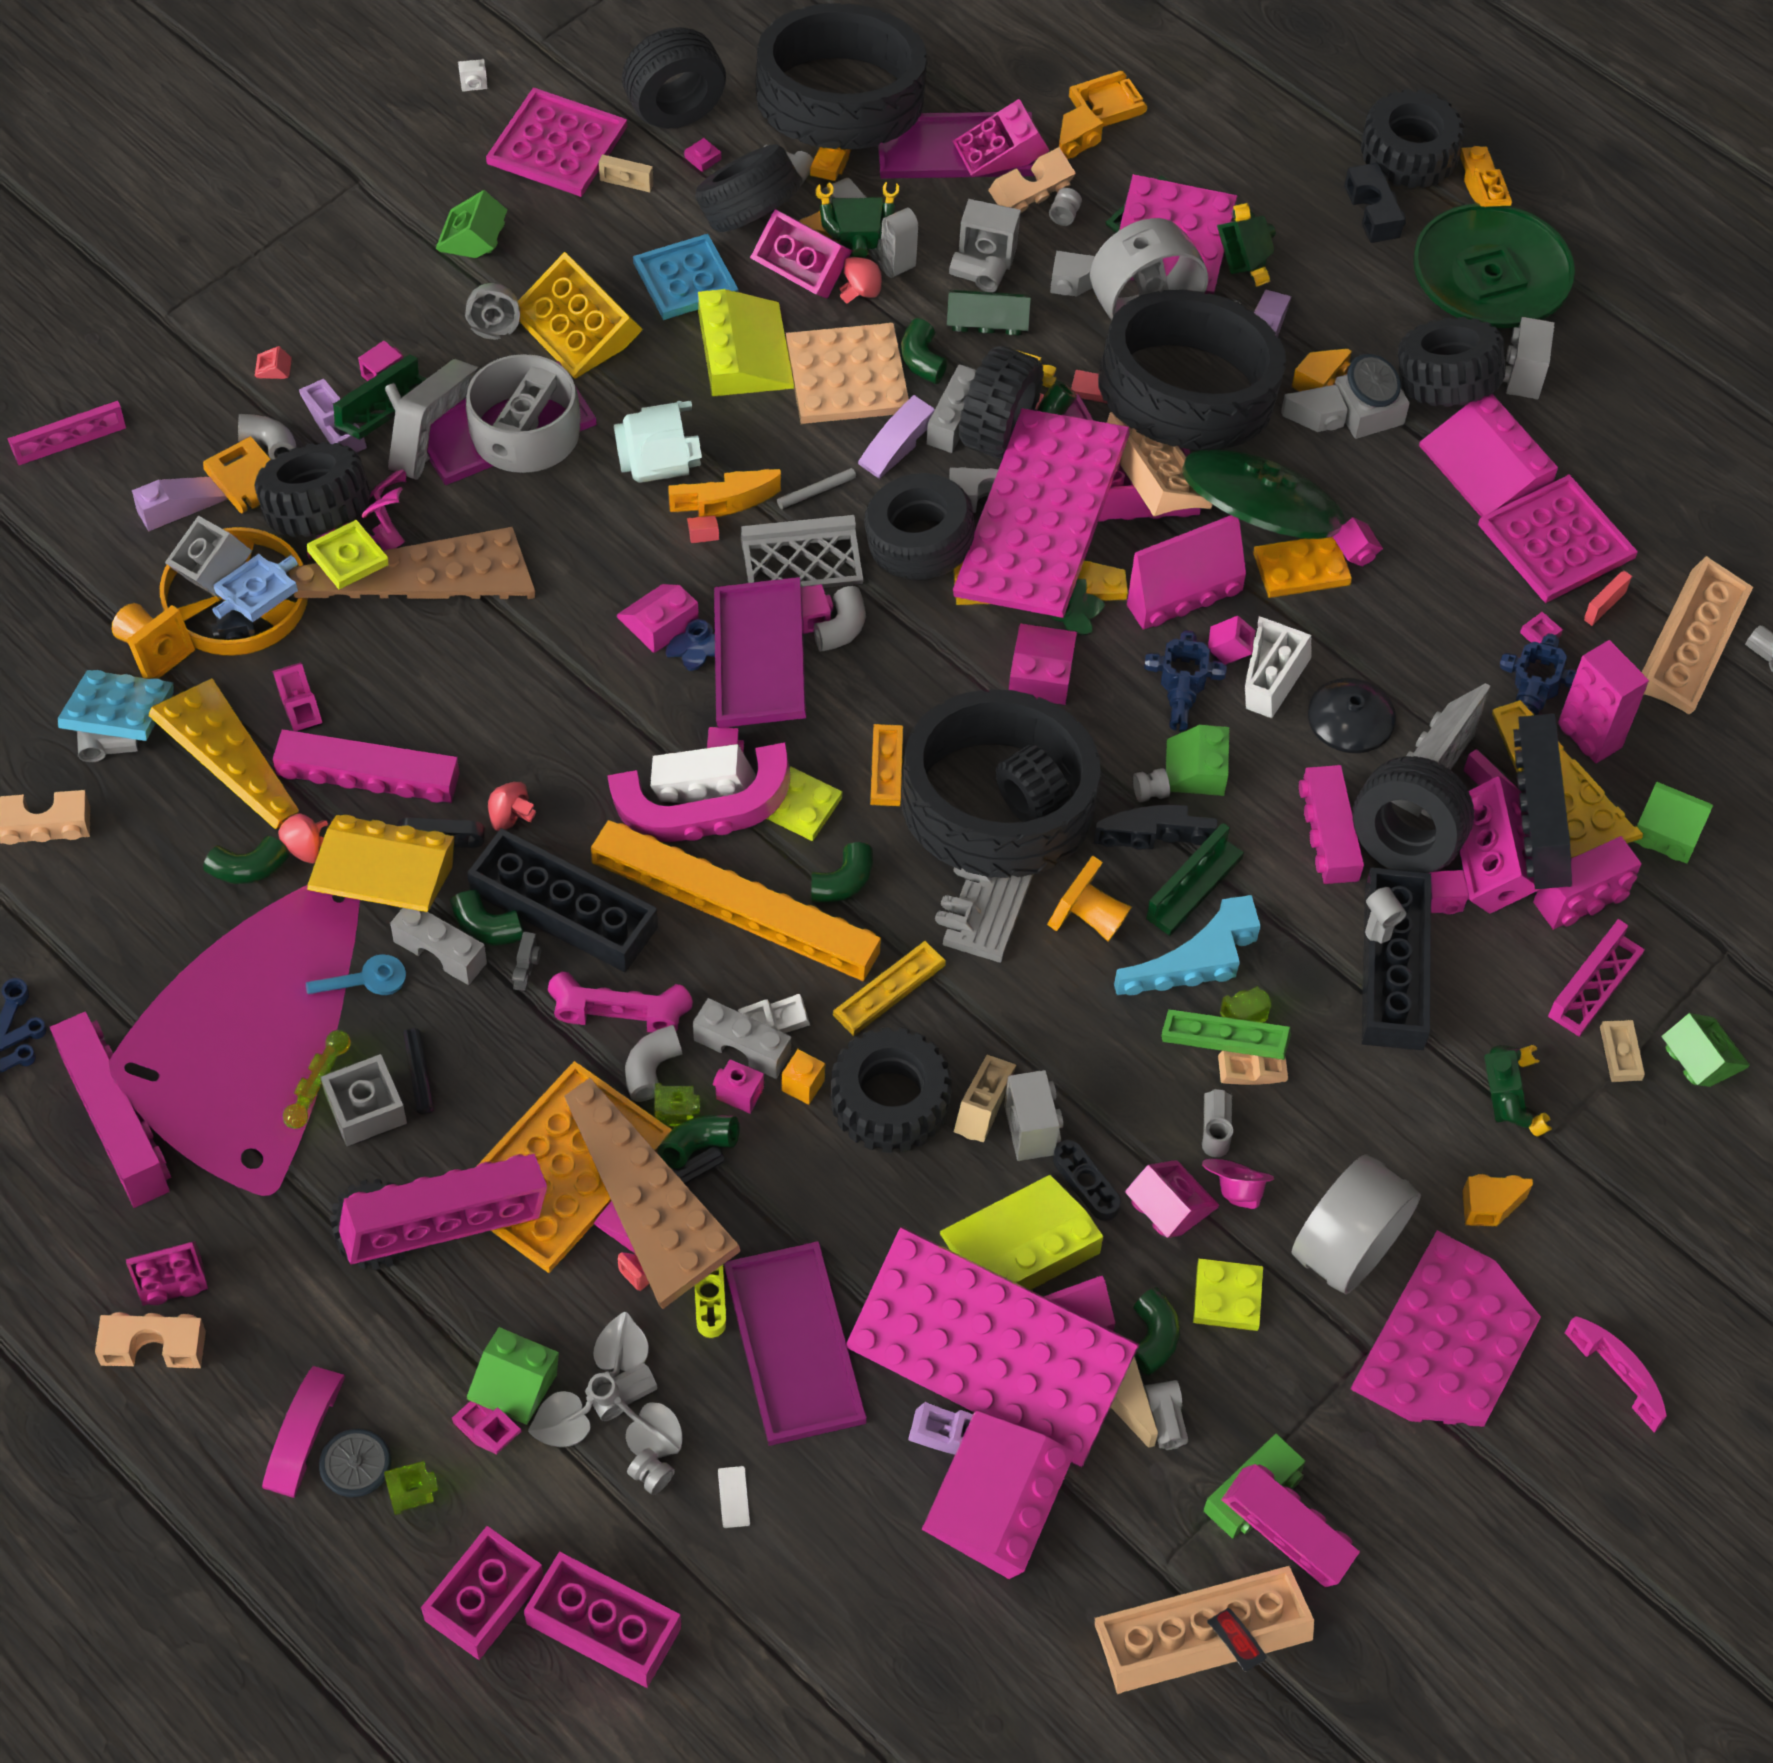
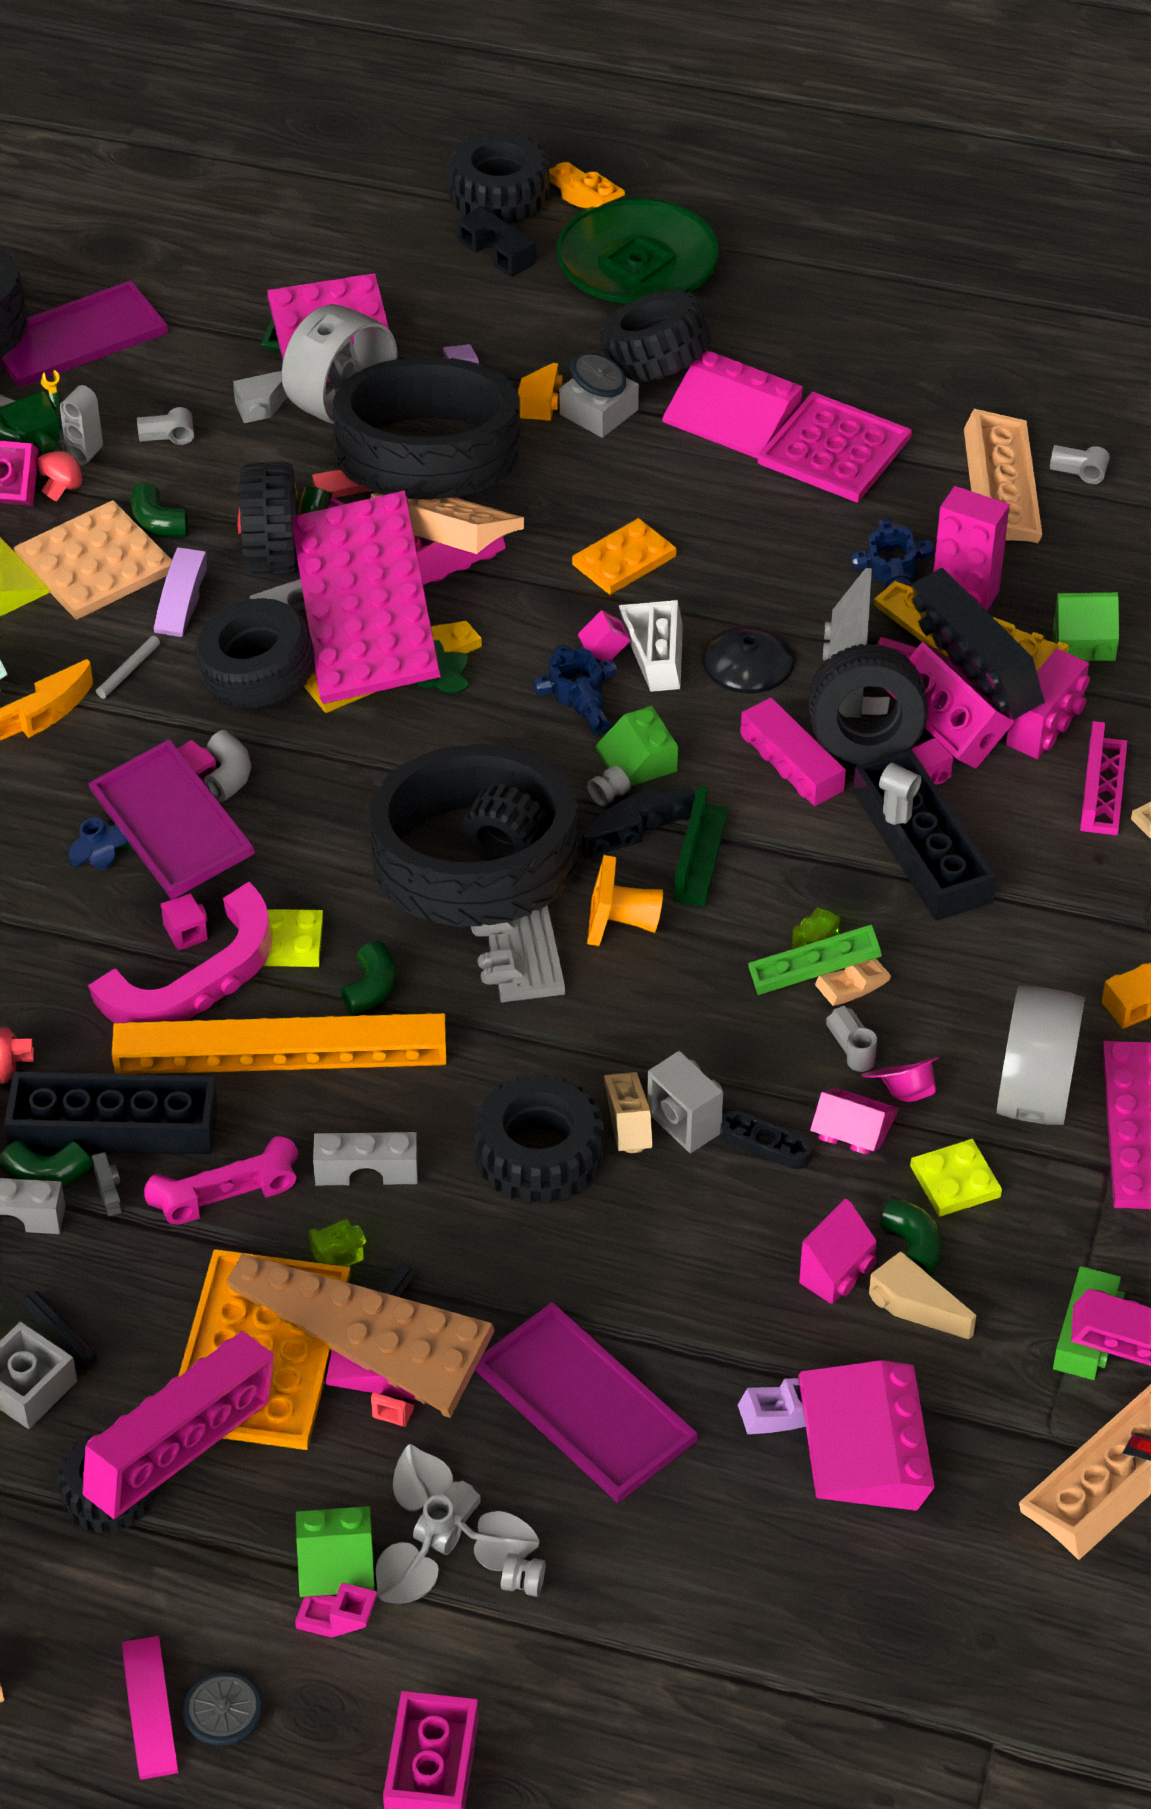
camera: 25 degrees left, 10 degrees down
clear neon green brick [384,1461,439,1515] -> none
dark pink brick [524,1551,681,1688] -> none
dark pink slope [617,584,699,653] -> none
light grey cylinder [625,1025,682,1102] -> none
white wedge [650,744,756,803] -> none
dark green cylinder [657,1115,740,1169] -> none
coral slope [687,515,719,543] -> none
neon yellow beam [695,1265,726,1338] -> none
dark pink brick [713,1060,764,1113] -> none
white sticker [718,1466,750,1528] -> none
white slope [738,994,810,1033] -> none
light grey fence [741,515,863,588] -> none
light orange brick [782,1049,825,1105] -> none
yellow tile [833,941,946,1036] -> none
dark pink plate [846,1227,1140,1467] -> none
light orange plate [870,724,903,806] -> none
light grey arch [927,364,977,453] -> none
neon yellow slope [940,1175,1103,1290] -> none
slope [947,289,1031,335] -> none
dark pink slope [953,99,1050,177] -> none
light grey brick [959,199,1021,270] -> none
light nougat arch [988,147,1076,213] -> none
dark pink slope [1009,623,1077,705] -> none
light grey wheel [1049,188,1082,226] -> none
light orange slope [1059,104,1103,160] -> none
light orange container [1069,71,1147,127] -> none
medium azure arch [1114,895,1260,995] -> none
dark pink slope [1127,515,1246,630] -> none
light grey piece [1144,1380,1188,1450] -> none
dark green dish [1182,450,1344,539] -> none
dark green torso [1217,203,1276,287] -> none
light grey slope [1281,384,1348,432] -> none
dark pink brick [1333,517,1383,567] -> none
dark green torso [1484,1045,1552,1137] -> none
light grey brick [1503,317,1555,399] -> none
dark pink plate [1520,612,1563,643] -> none
coral tile [1584,571,1632,626] -> none

